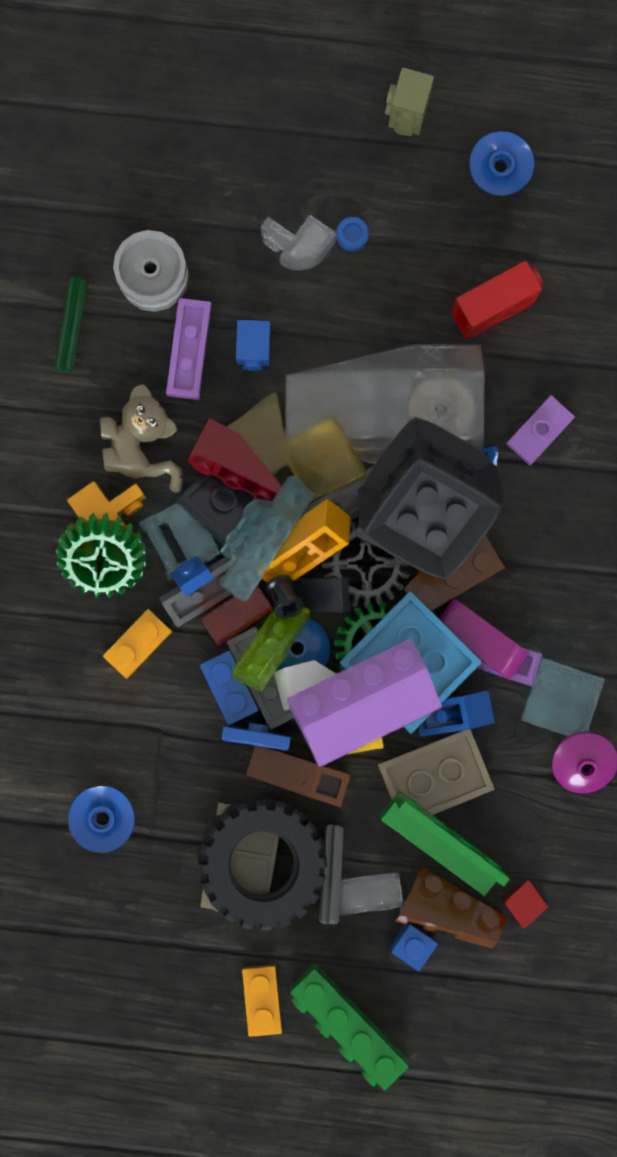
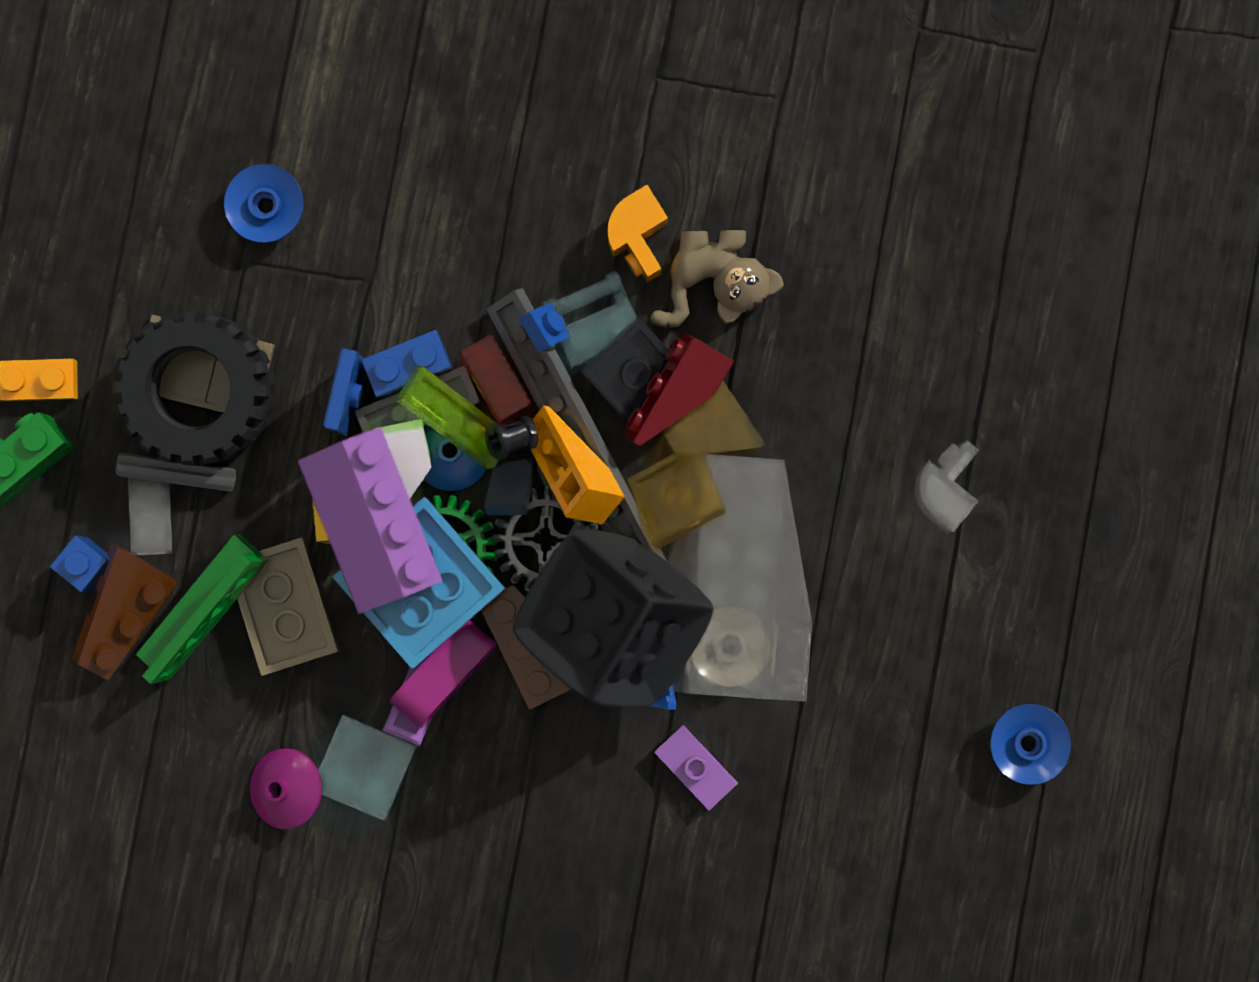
camera: 90 degrees right, 0 degrees up
dark green axle [54,277,87,373] -> none
green gear [56,512,146,598] -> none
light orange plate [103,609,172,679] -> none
light grey wheel [113,230,189,312] -> none
medium lavender plate [166,298,212,400] -> none
clear light blue bracket [220,476,314,602] -> none
blue brick [236,320,271,371] -> none
reddish brown slope [246,746,351,807] -> none
blue tile [336,217,369,251] -> none
olive brick [385,67,434,136] -> none
blue slope [418,691,495,737] -> none
red brick [451,261,543,341] -> none
red slope [502,880,548,929] -> none

